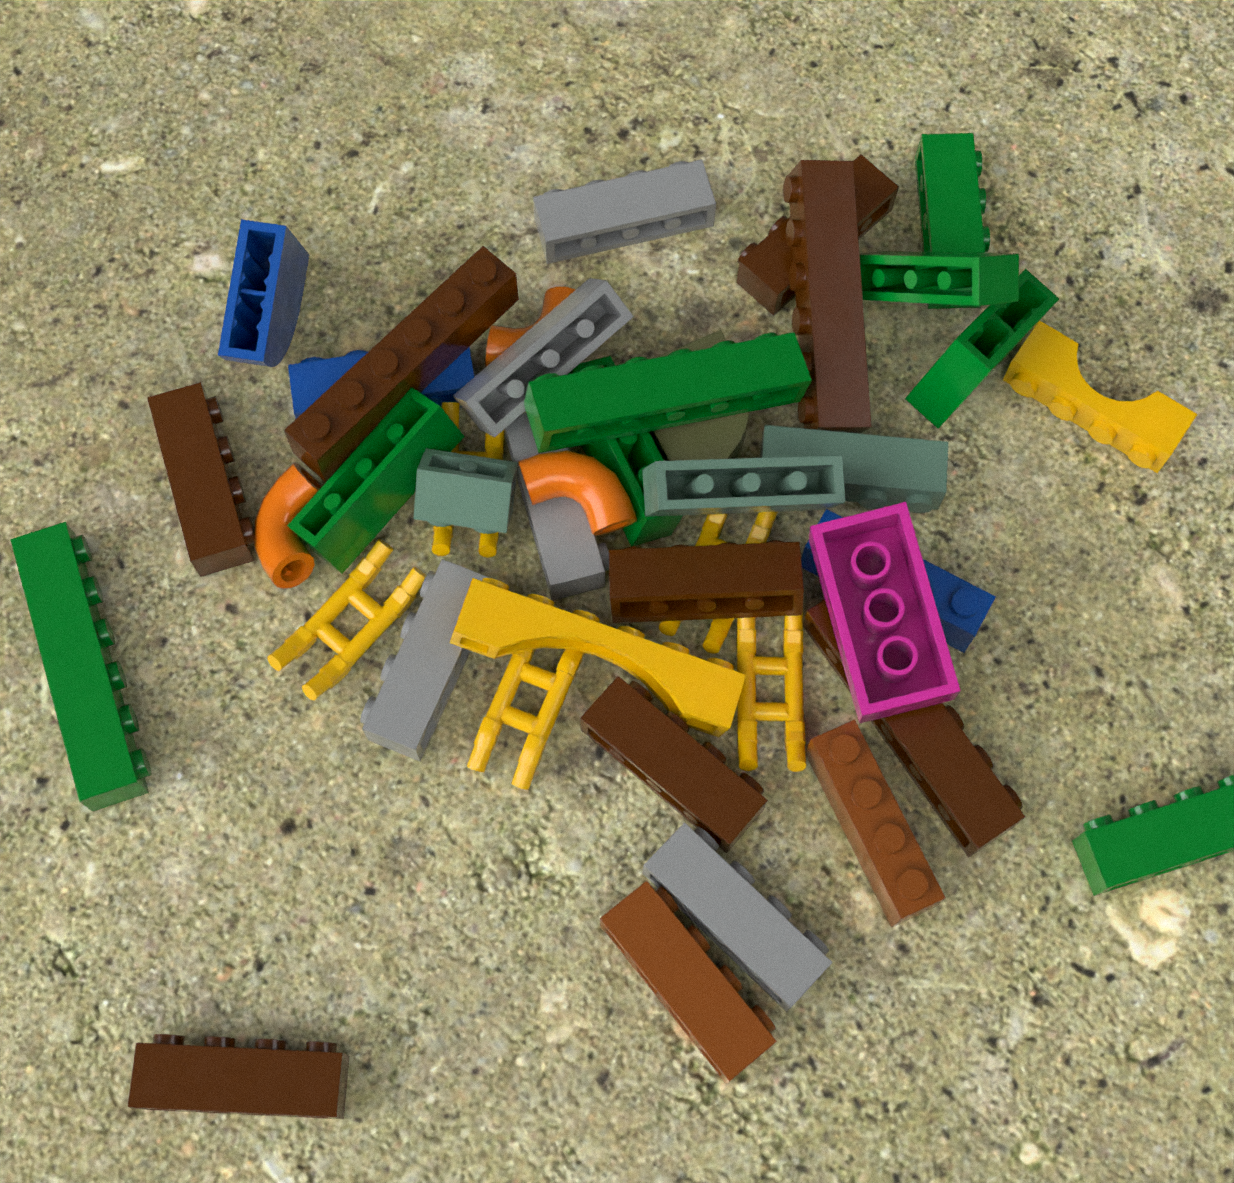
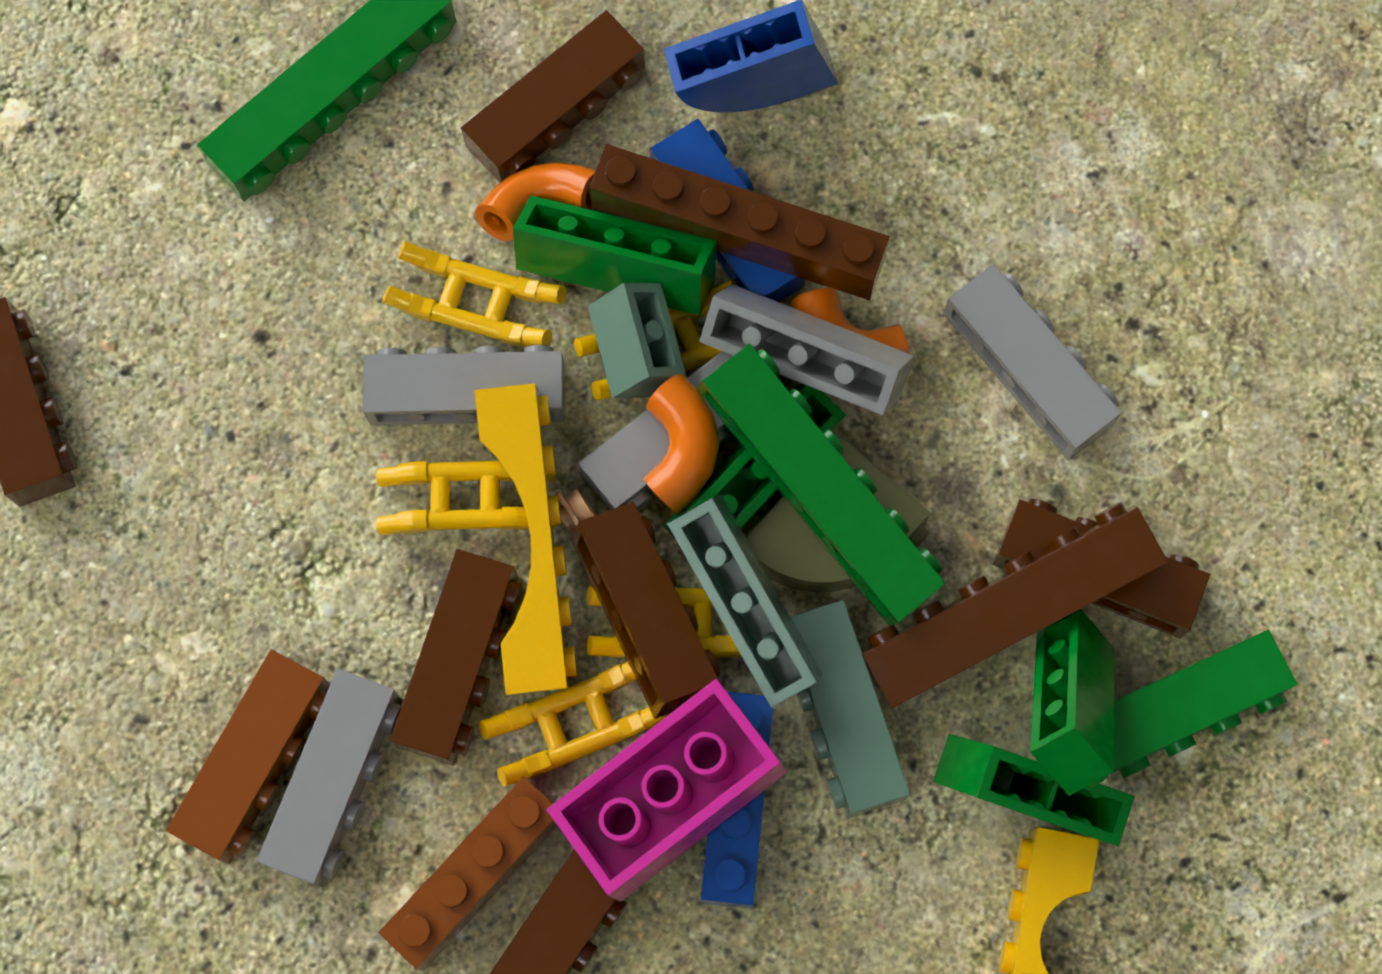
camera: 70 degrees right, 5 degrees up
none -> light nougat plate [556,488,597,533]

